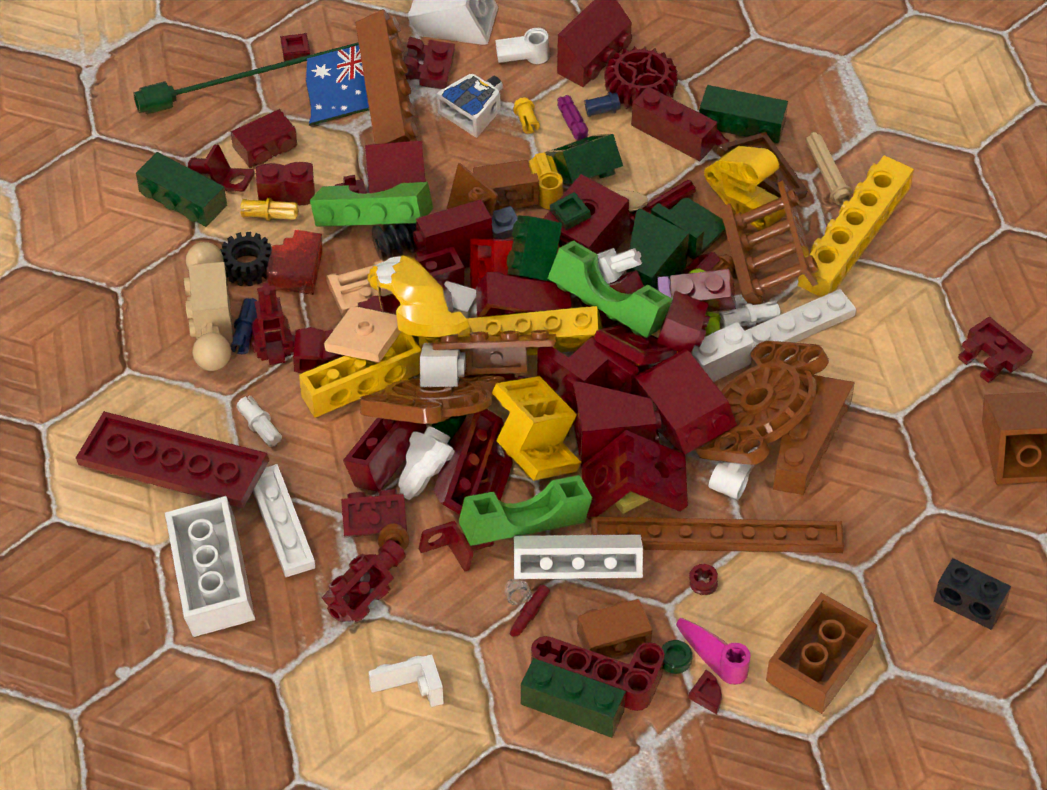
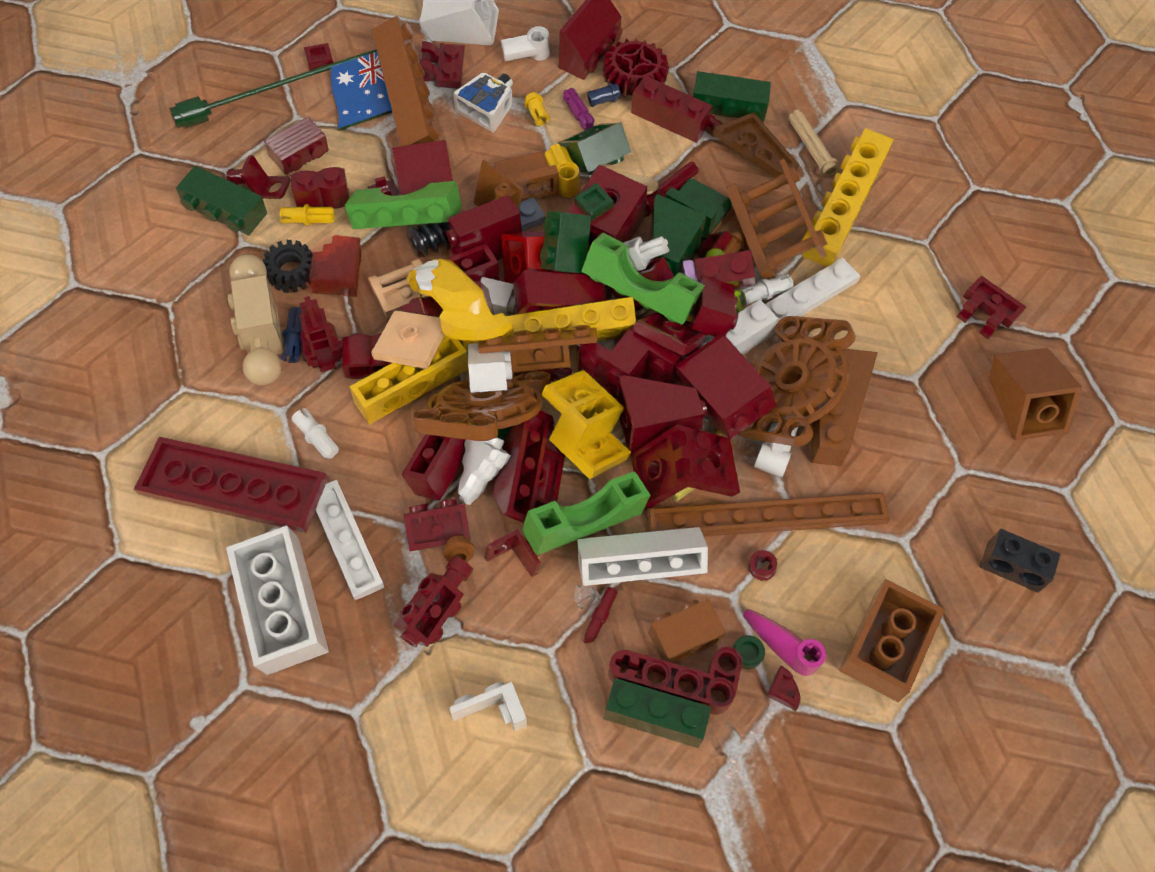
camera: 10 degrees left, 10 degrees up
yellow connector [704,146,786,231] -> none

